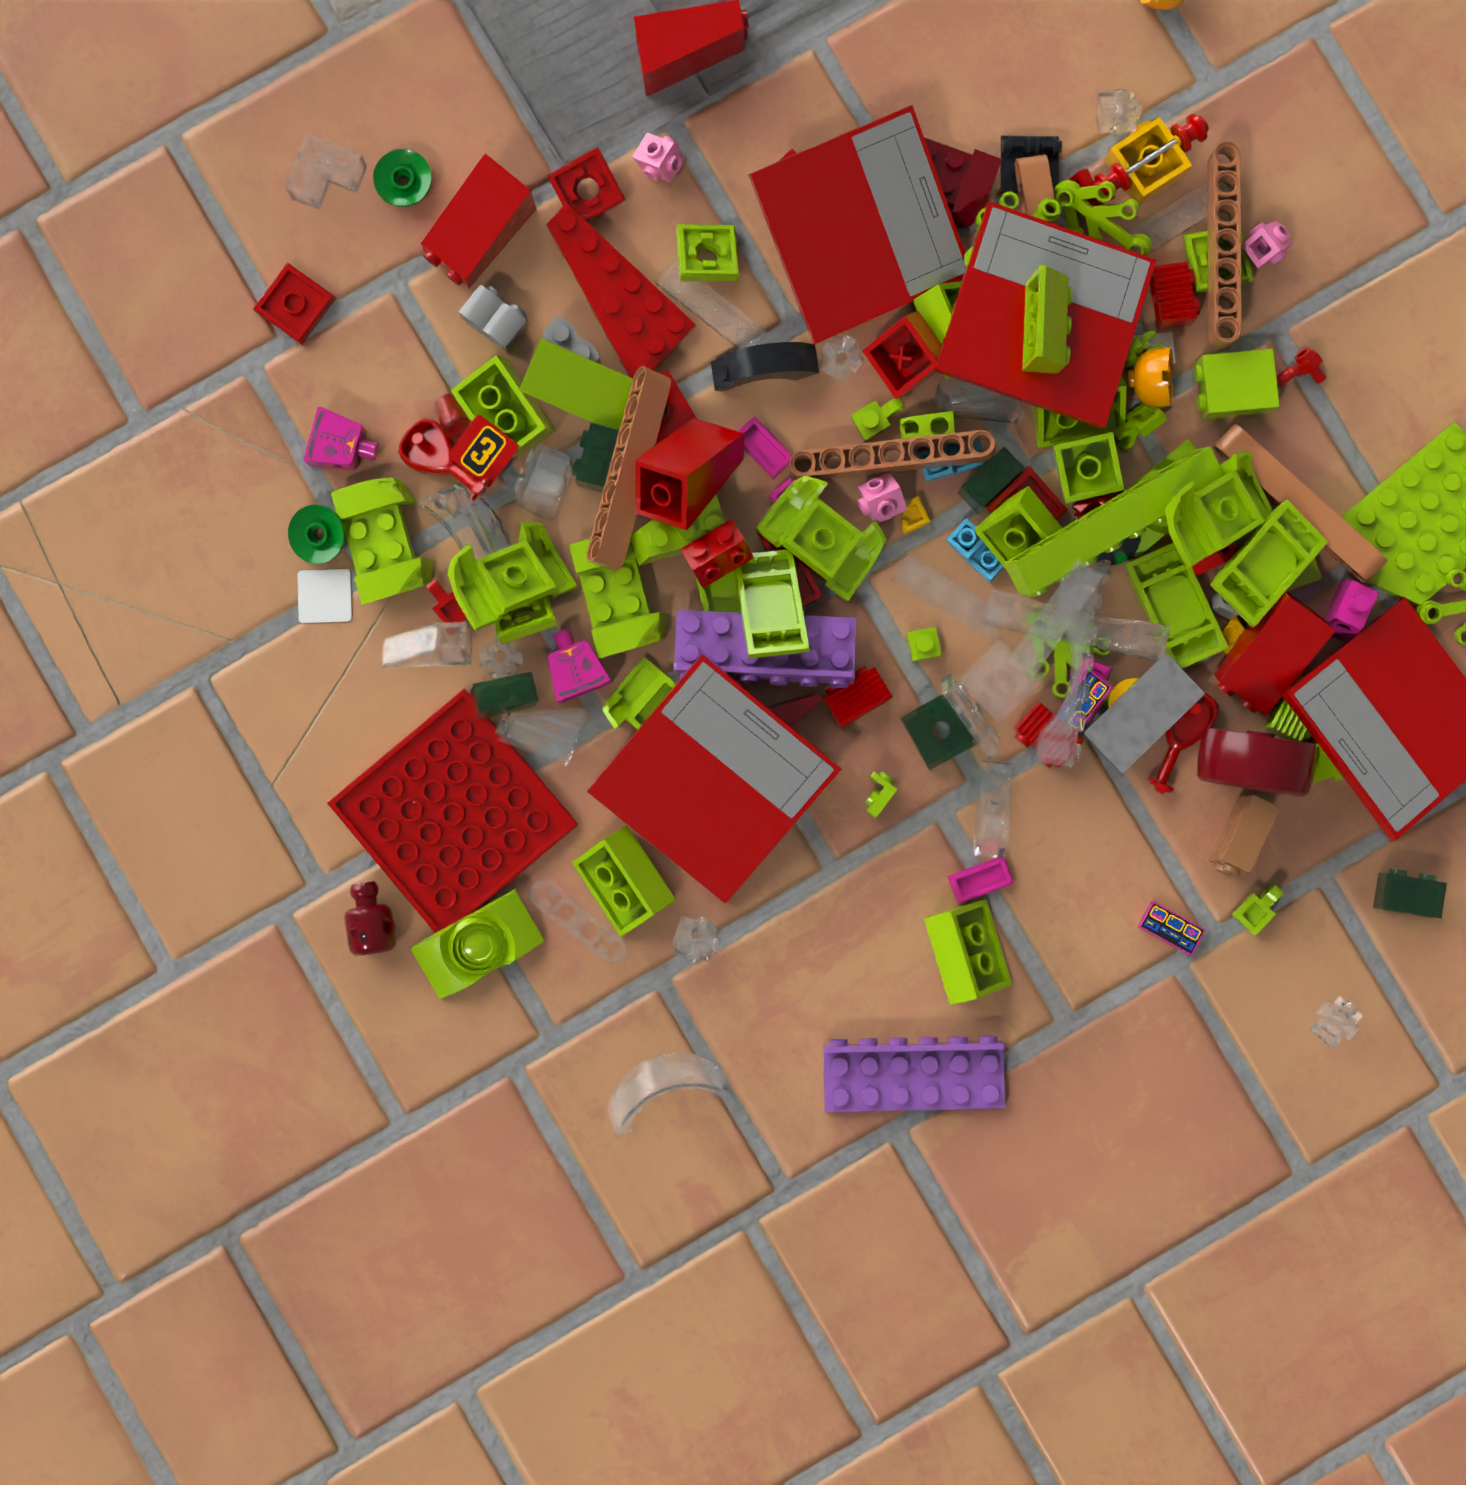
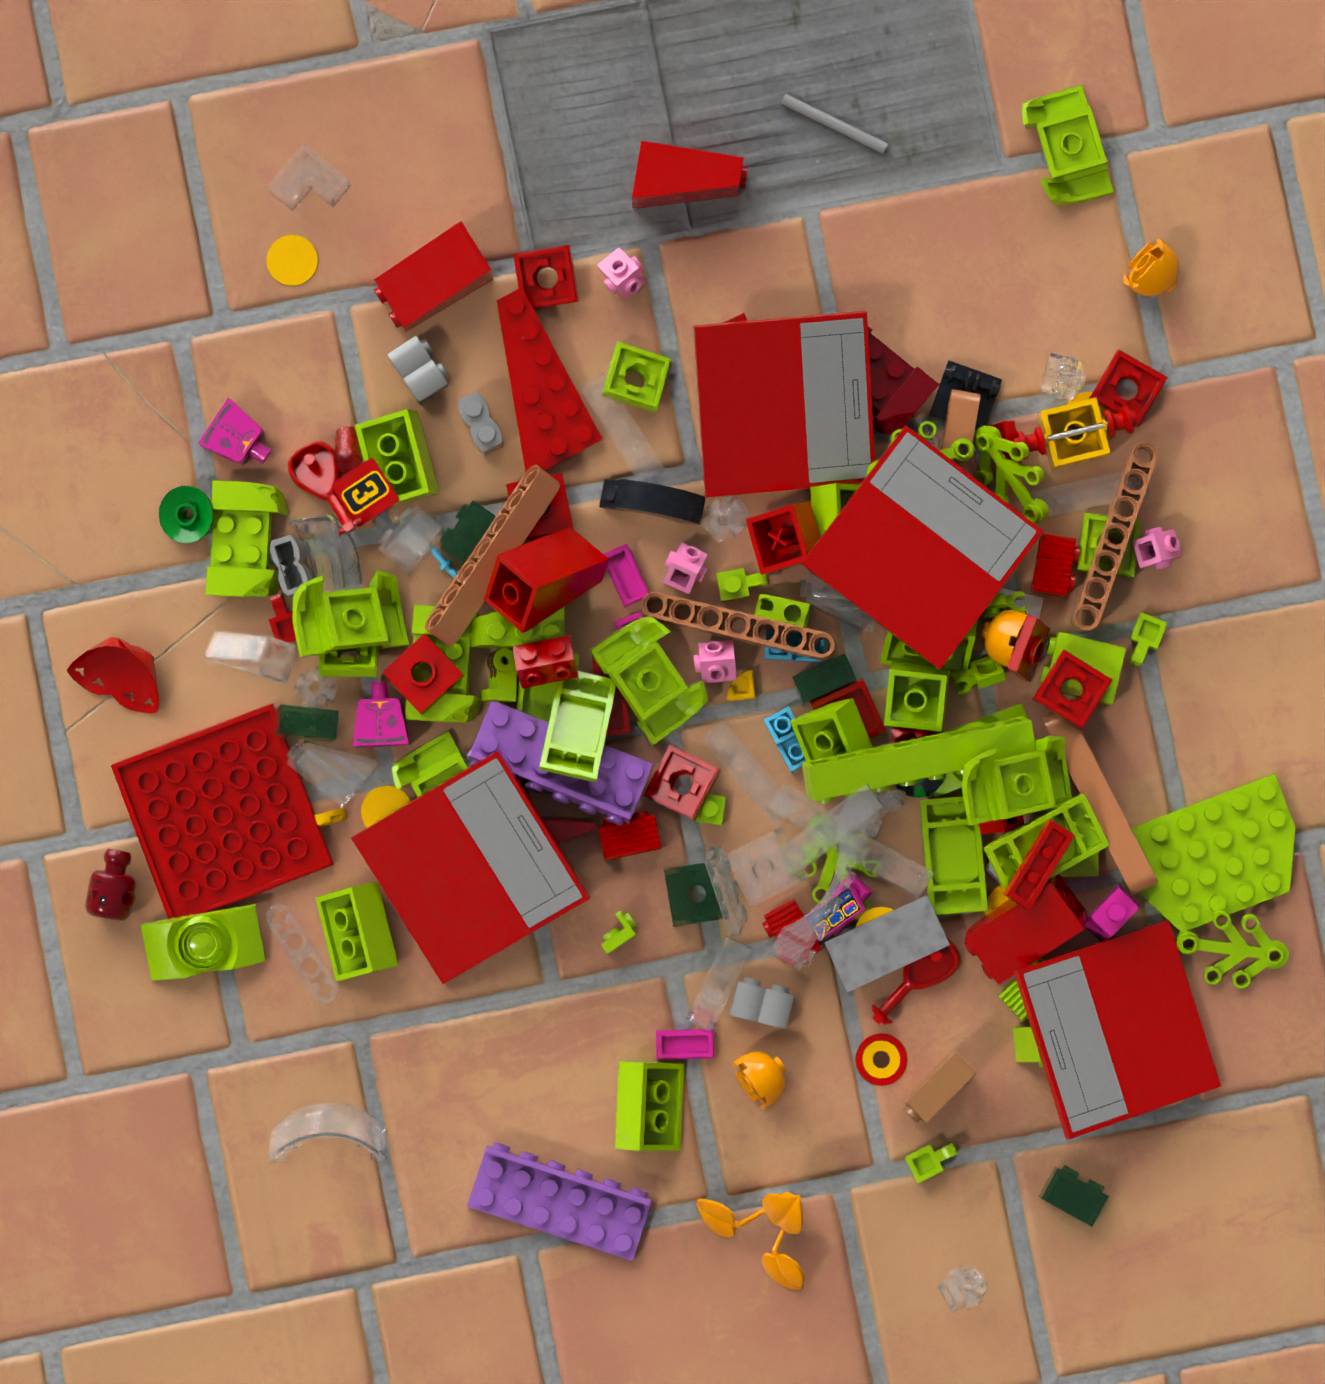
camera: 20 degrees right, 0 degrees up
red tile [253,262,336,345] -> none
white sticker [297,569,352,623] -> none
green dish [373,149,432,207] -> none
lime sticker [519,338,633,433] -> none
clear brick [672,916,721,963] -> none
lime slope [1022,265,1073,374] -> none
tile [1137,901,1206,956] -> none
dark red wheel [1197,728,1317,797] -> none
red piece [1276,347,1327,388] -> none
none -> red piece [66,637,159,713]
none -> yellow sticker [266,235,318,286]
none -> light grey brick [270,535,314,597]
none -> yellow tile [315,808,347,827]
none -> yellow sticker [361,785,411,828]
none -> red piece [382,633,464,715]
none -> medium azure hand [430,547,458,578]
none -> lime leg [480,648,517,703]
none -> piece [643,744,721,821]
none -> bright pink brick [663,542,708,594]
none -> light orange plant [696,1192,804,1290]
none -> light grey brick [729,977,794,1029]
none -> light orange cylinder [731,1051,786,1111]
none -> sticker [855,1033,907,1086]
none -> red plate [1003,819,1075,910]
none -> red piece [1007,615,1050,682]
none -> red piece [1032,649,1113,730]
none -> red piece [1089,349,1168,428]
none -> lime plate [1129,612,1167,667]

